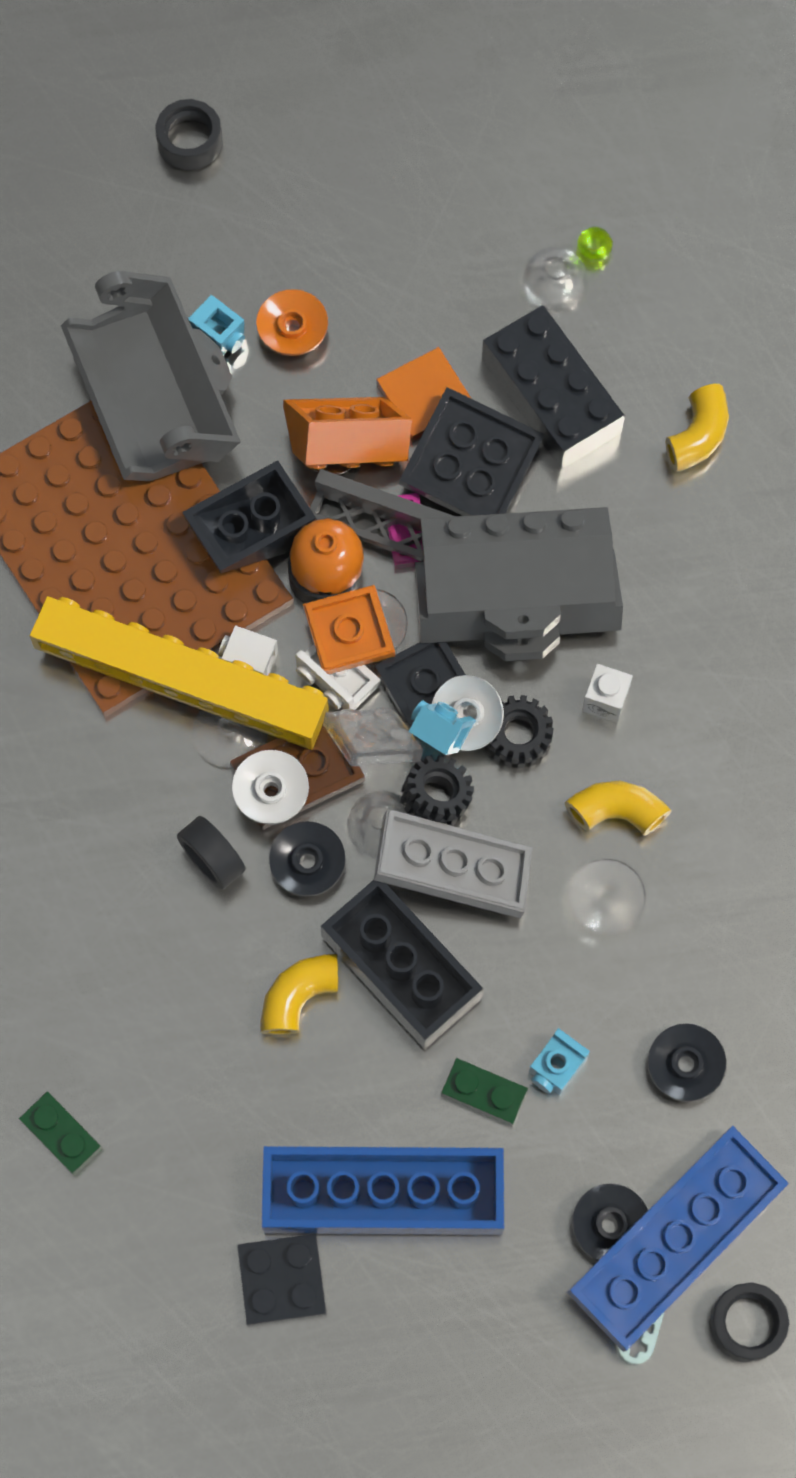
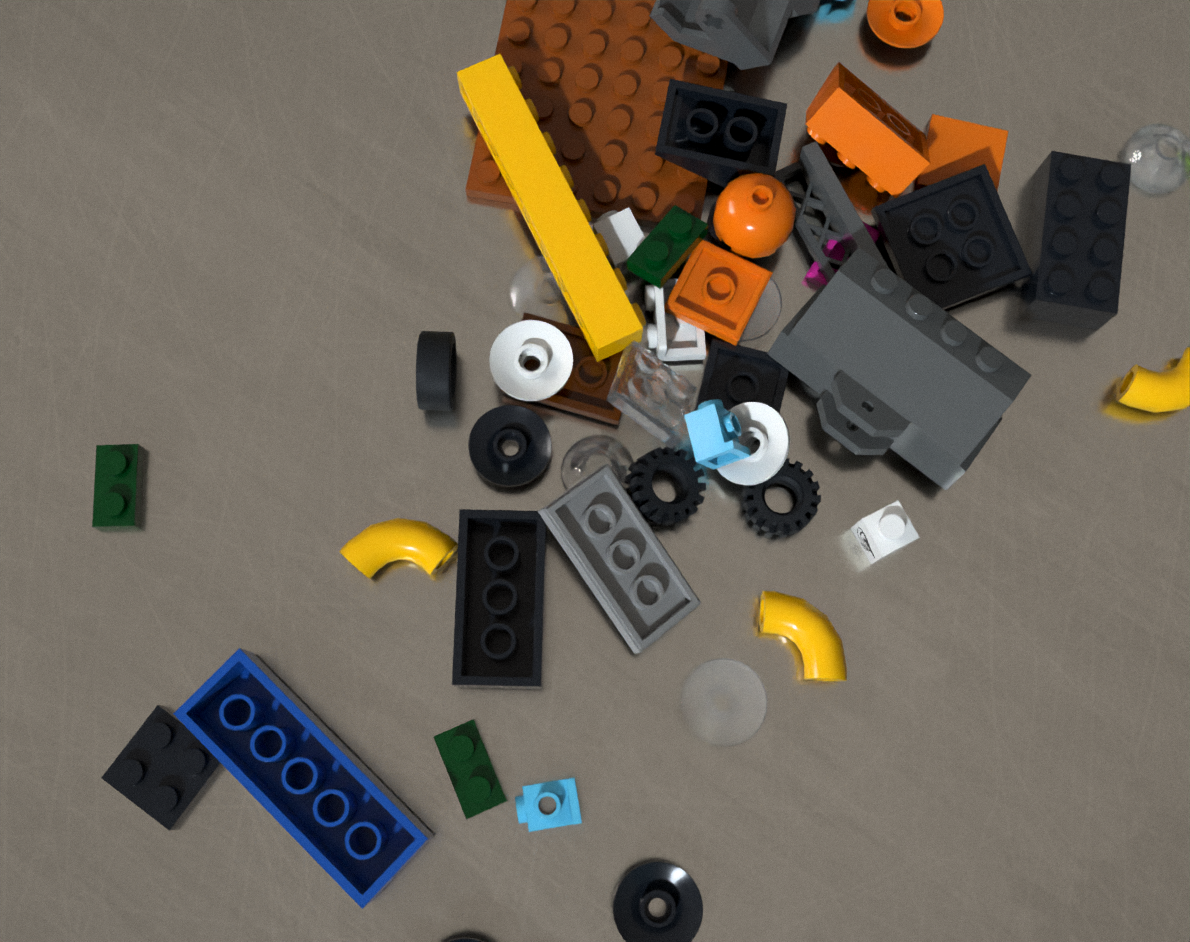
camera: 40 degrees right, 5 degrees up
none -> dark green plate [627,205,708,289]

